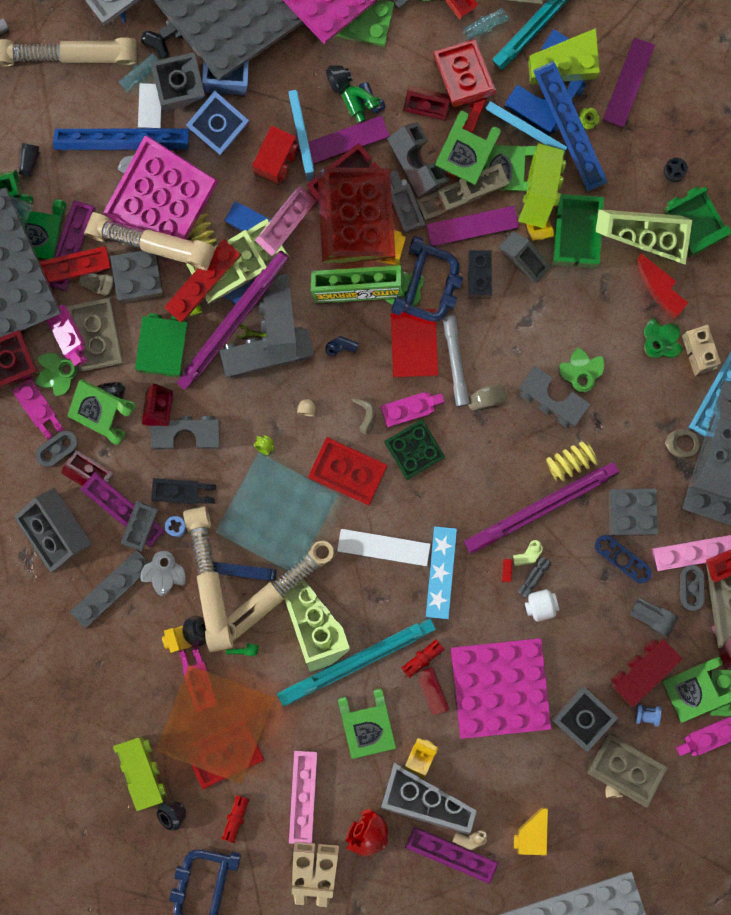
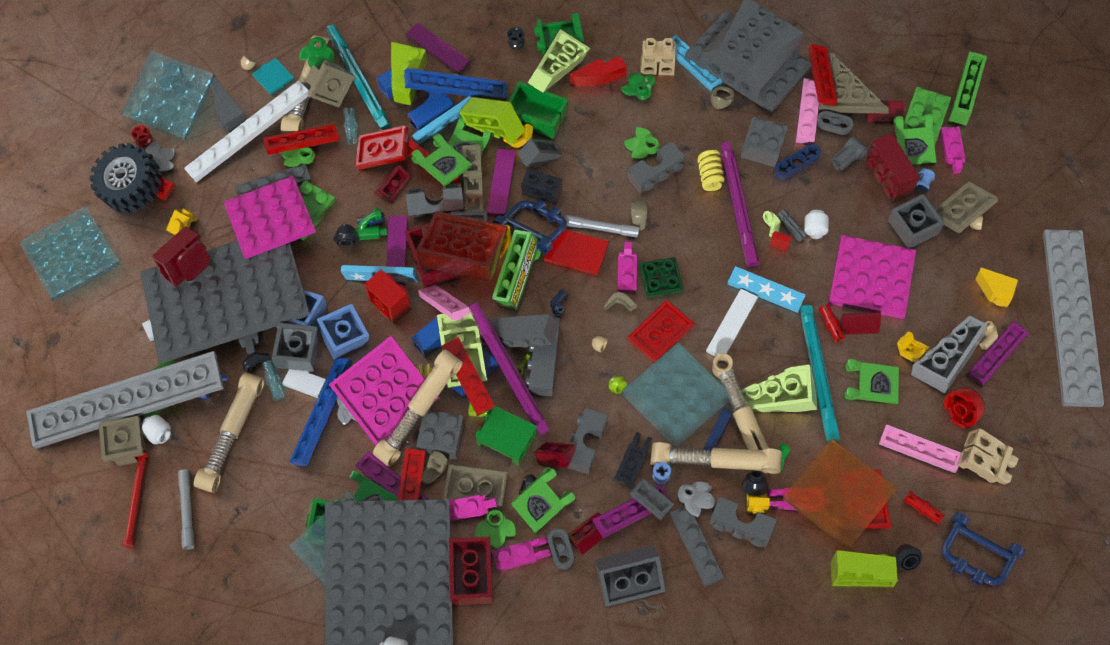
camera: 70 degrees left, 20 degrees down
black cone [18,143,41,177] -> none
none -> dark grey arch [709,497,777,547]

